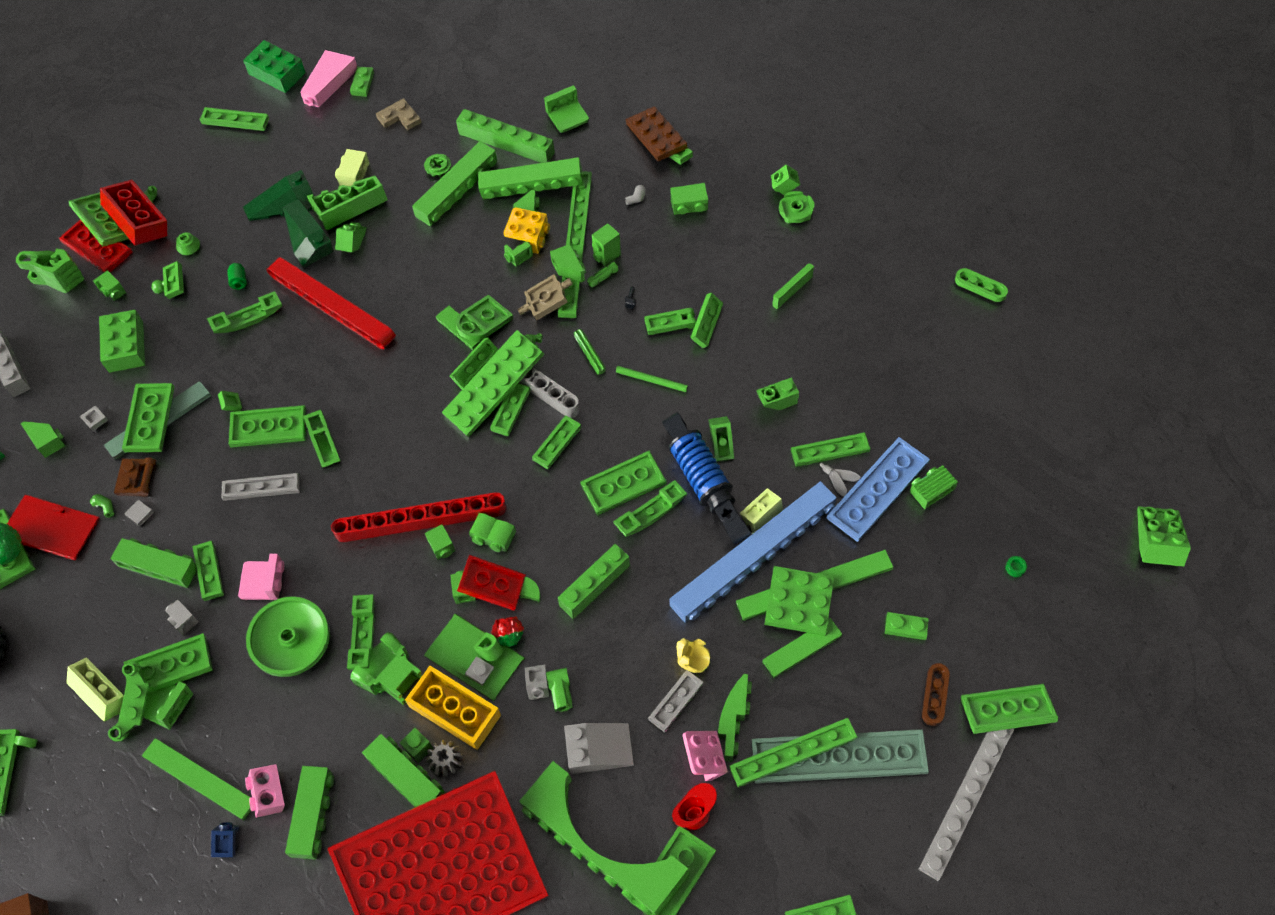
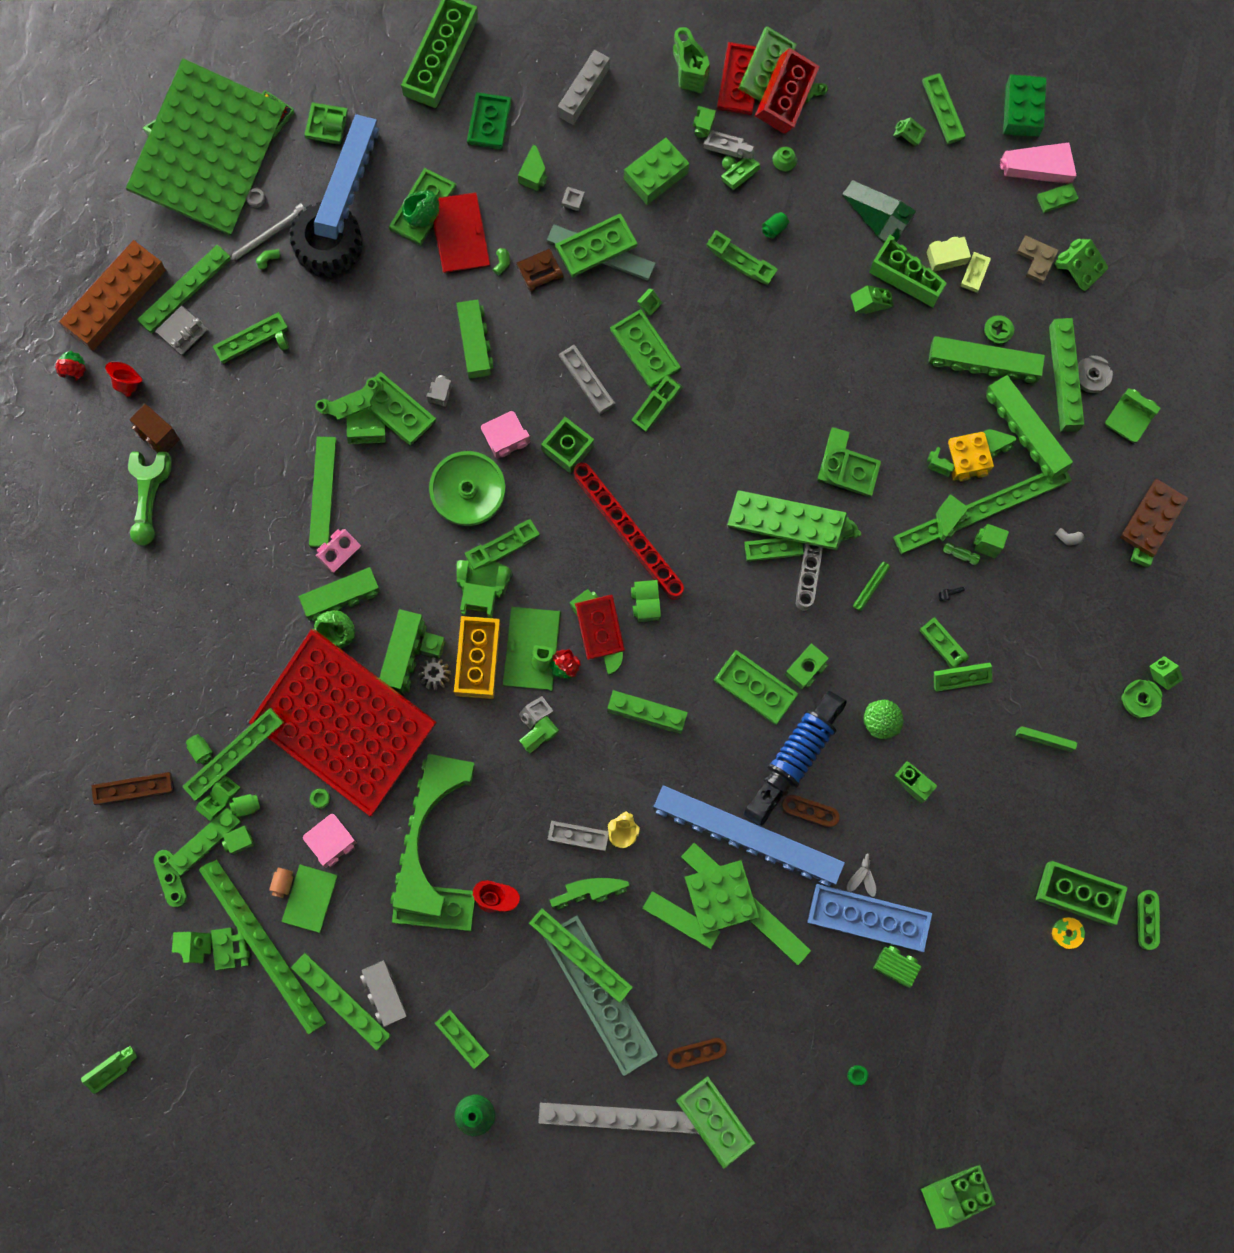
camera: 55 degrees right, 15 degrees up
yellowish green brick [67,657,124,722] -> none
light grey tile [124,500,154,526] -> none
bright green plate [192,541,224,601] -> none
dark blue bracket [211,822,239,857] -> none
red beam [266,257,396,349] -> none
dark green wedge [283,199,334,268] -> none
bright green brick [425,525,455,560] -> none
bright green plate [450,338,498,389] -> none
light grey plate [465,656,494,686] -> none
dark tan plate [518,274,573,320] -> none
bright green plate [532,415,581,469] -> none
light grey slope [564,723,634,774] -> none
bright green slope [614,480,687,537] -> none
bright green bar [616,366,688,392] -> none
bright green brick [670,183,708,215] -> none
bright pink bracket [683,731,728,781] -> none
bright green slope [708,416,734,461] -> none
yellowish green hinge [740,488,783,533] -> none
bright green tile [791,432,871,467] -> none
bright green plate [885,612,929,640] -> none
none -> bright green hair [314,610,356,649]
none -> bright green brick [541,417,594,474]
none -> light grey hinge [704,131,755,159]
none -> reddish brown plate [782,795,840,828]
none -> bright green brick [785,643,829,690]
none -> bright green hair [864,699,904,739]
none -> bright green bracket [894,117,926,146]
none -> yellowish green plate [960,252,991,293]
none -> bright green brick [1035,861,1128,927]
none -> yellow piece [1052,917,1085,949]
none -> bright green bracket [1054,239,1108,290]
none -> light grey plate [1078,356,1113,393]

